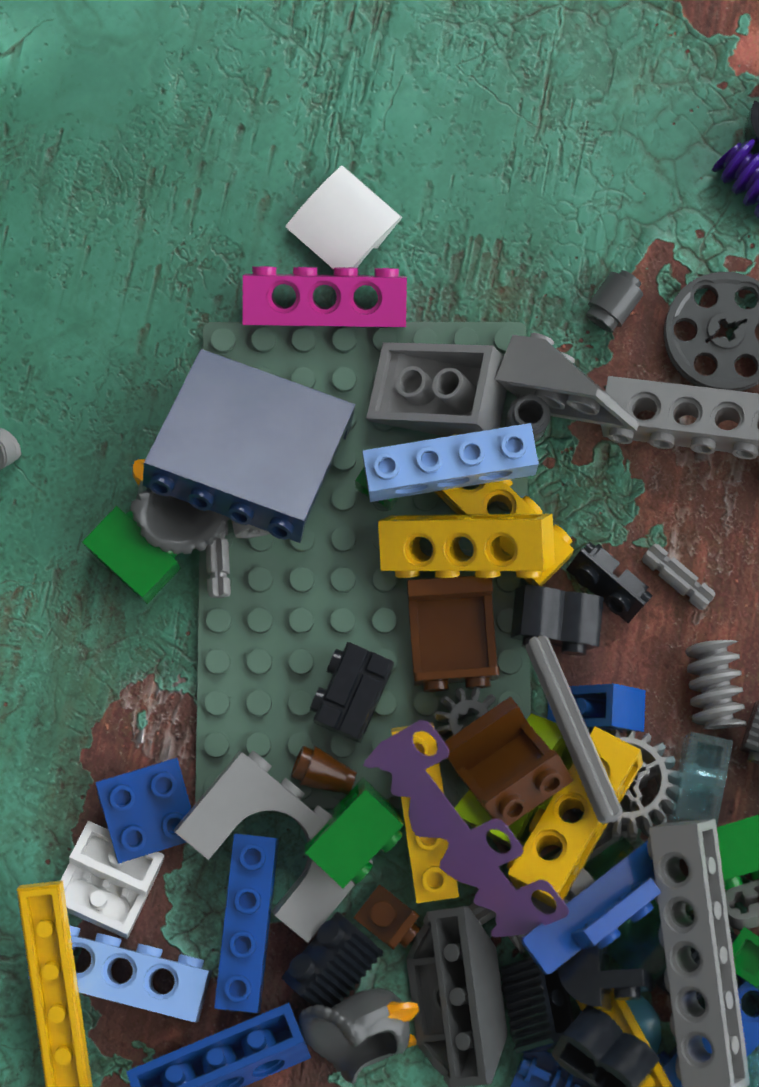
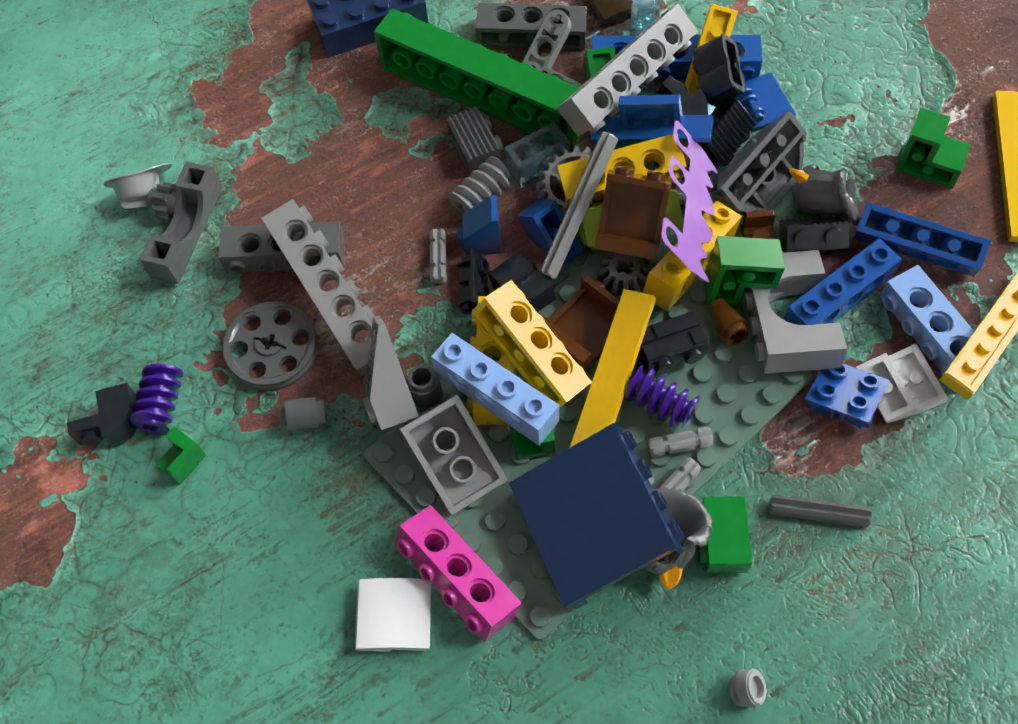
camera: 130 degrees left, 15 degrees down
none -> green panel [156,426,206,485]
none -> blue slope [457,195,501,255]
none -> yellow tile [570,289,656,447]
none -> dark purple piece [625,365,700,429]
none -> light grey axle [648,427,713,458]
none -> dark grey axle [769,495,872,528]

